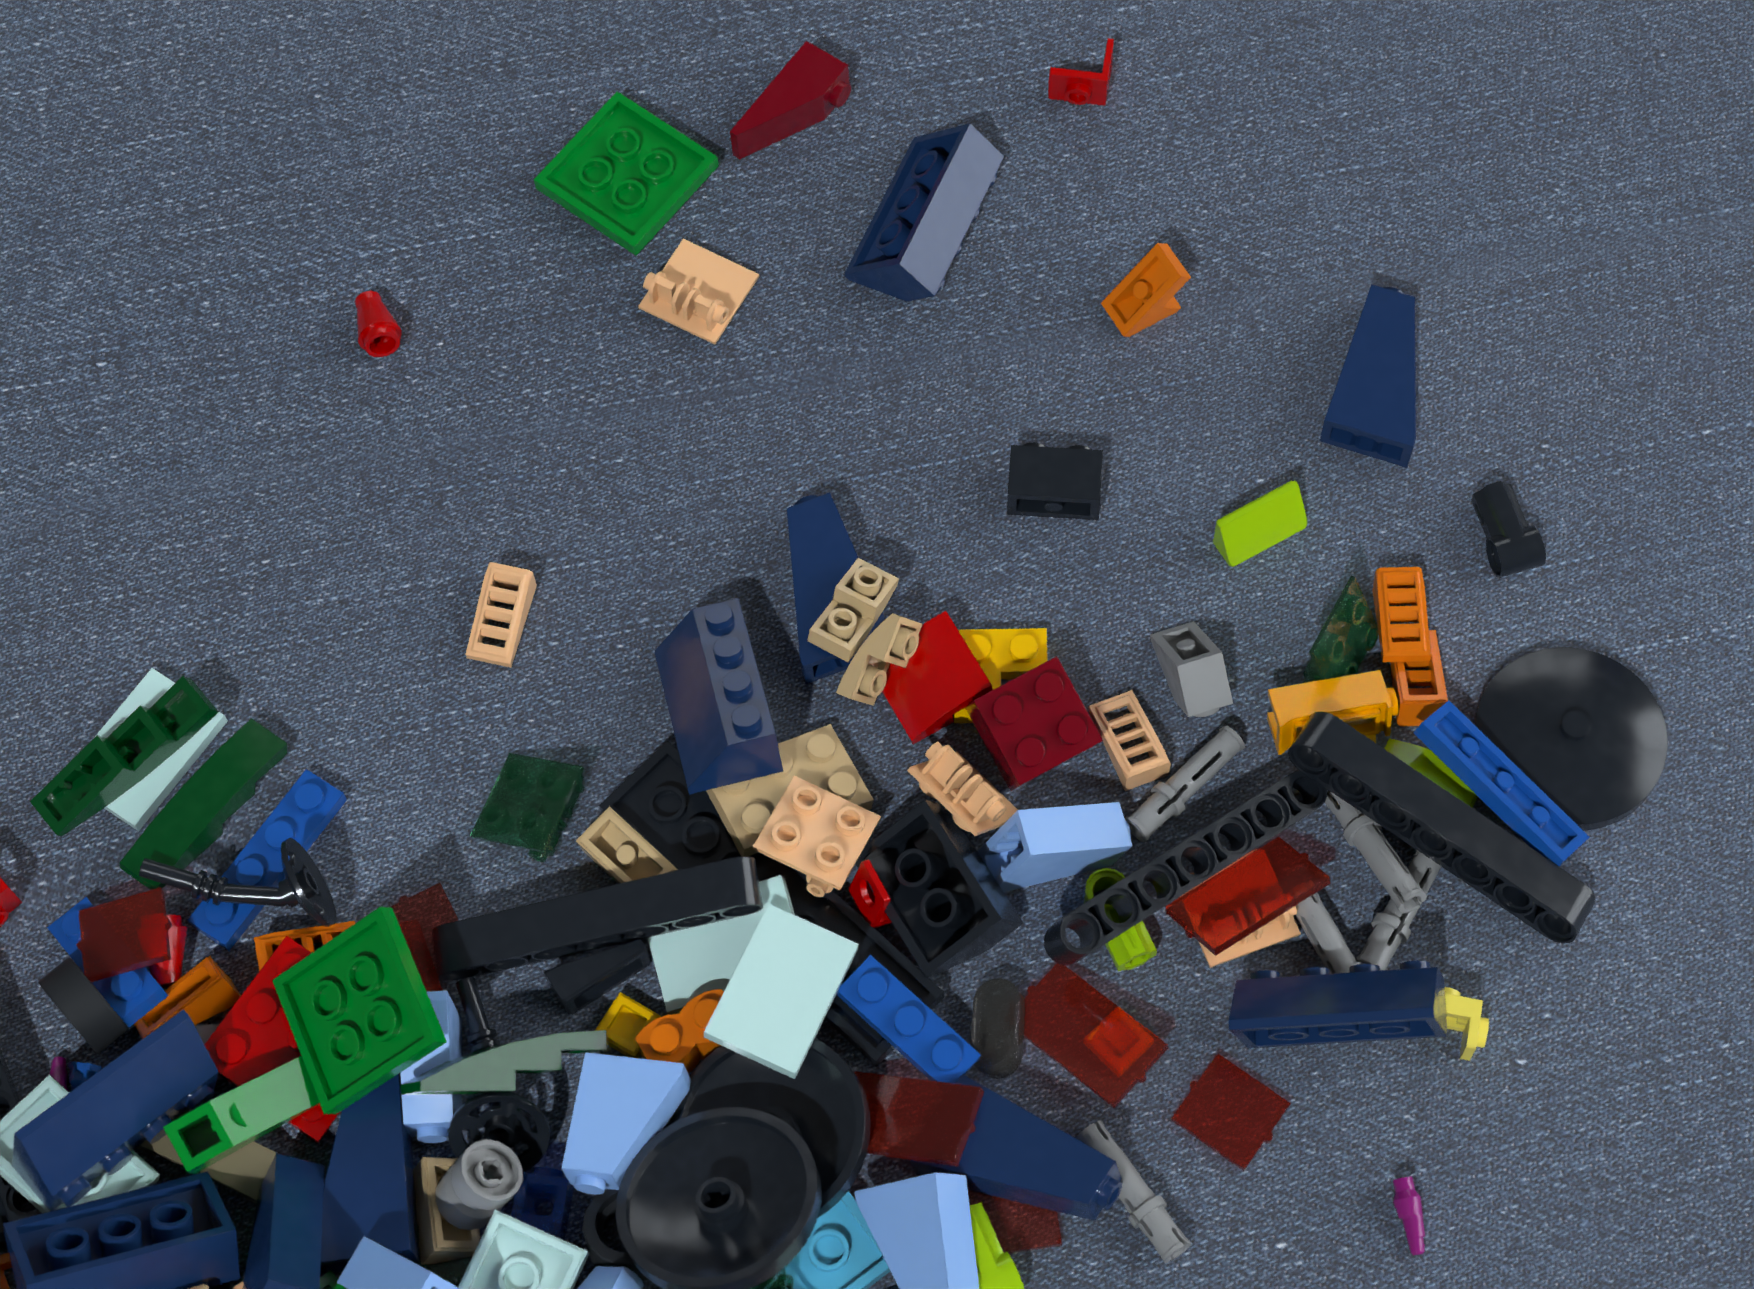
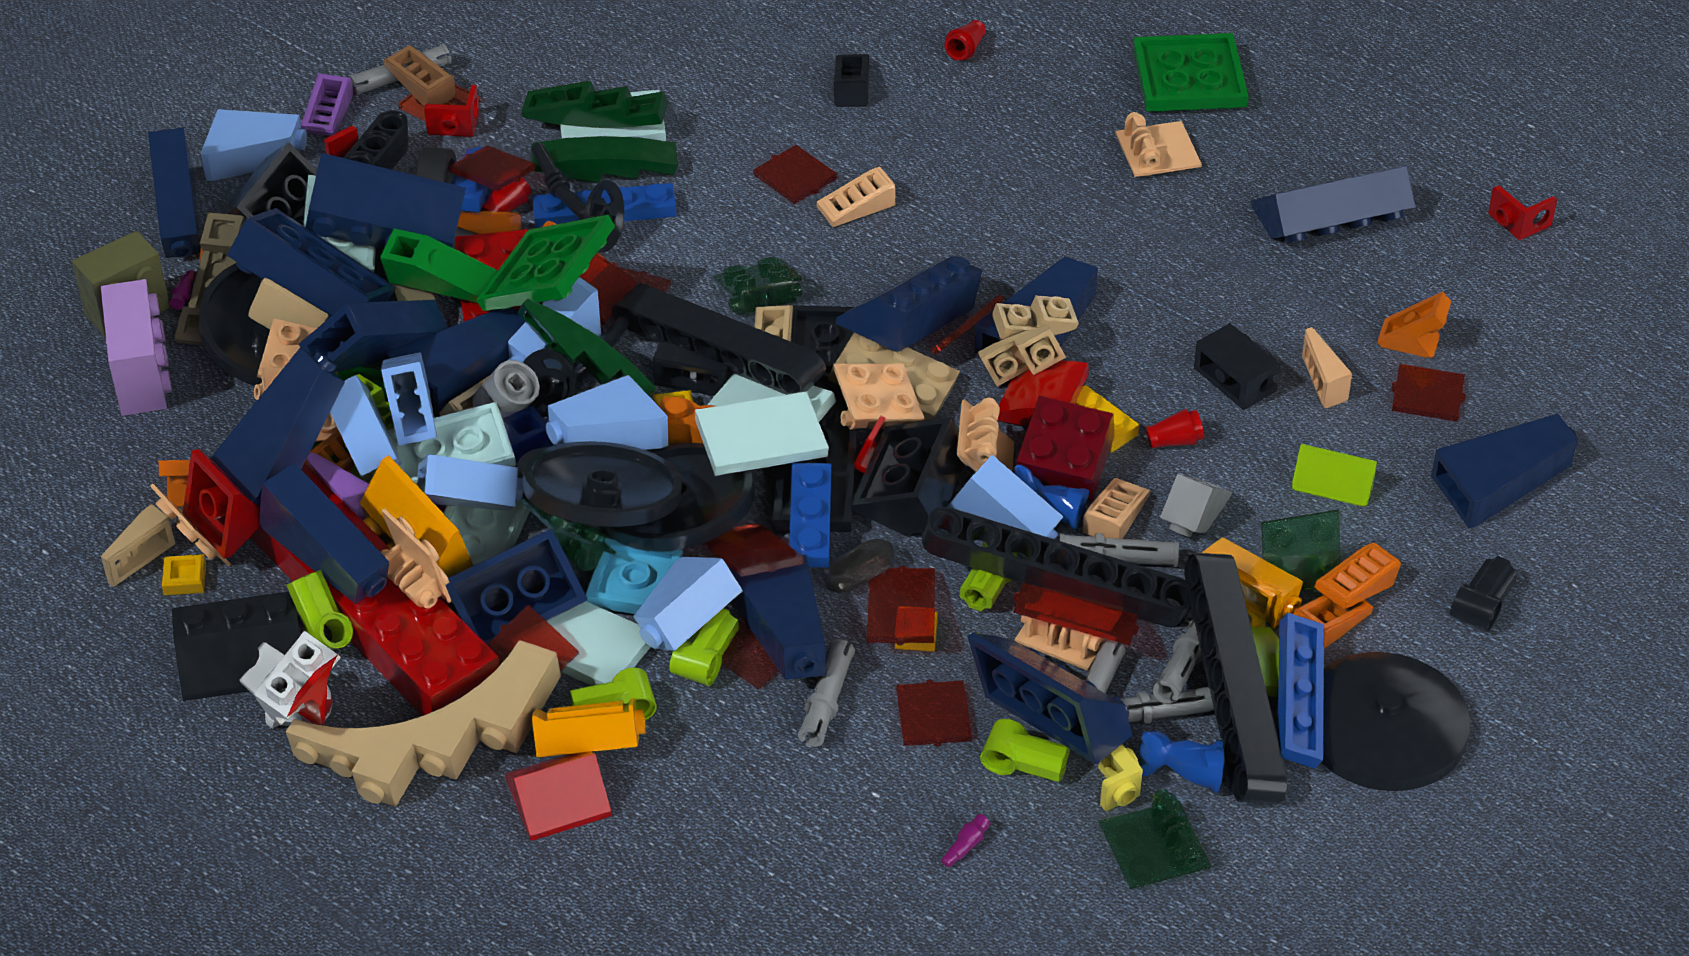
camera: 45 degrees right, 20 degrees down
dark red slope [730,41,851,159] -> none
none -> clear red piece [753,145,837,204]
none -> black slope [833,54,870,107]
none -> clear red piece [931,294,1004,355]
none -> lime piece [980,719,1070,782]
none -> blue animal [1014,464,1090,529]
none -> clear green hinge [1099,789,1211,889]
none -> blue animal [1138,730,1224,793]
none -> red cone [1145,408,1204,449]
none -> light nougat slope [1302,327,1352,408]
none -> clear red piece [1391,364,1466,422]

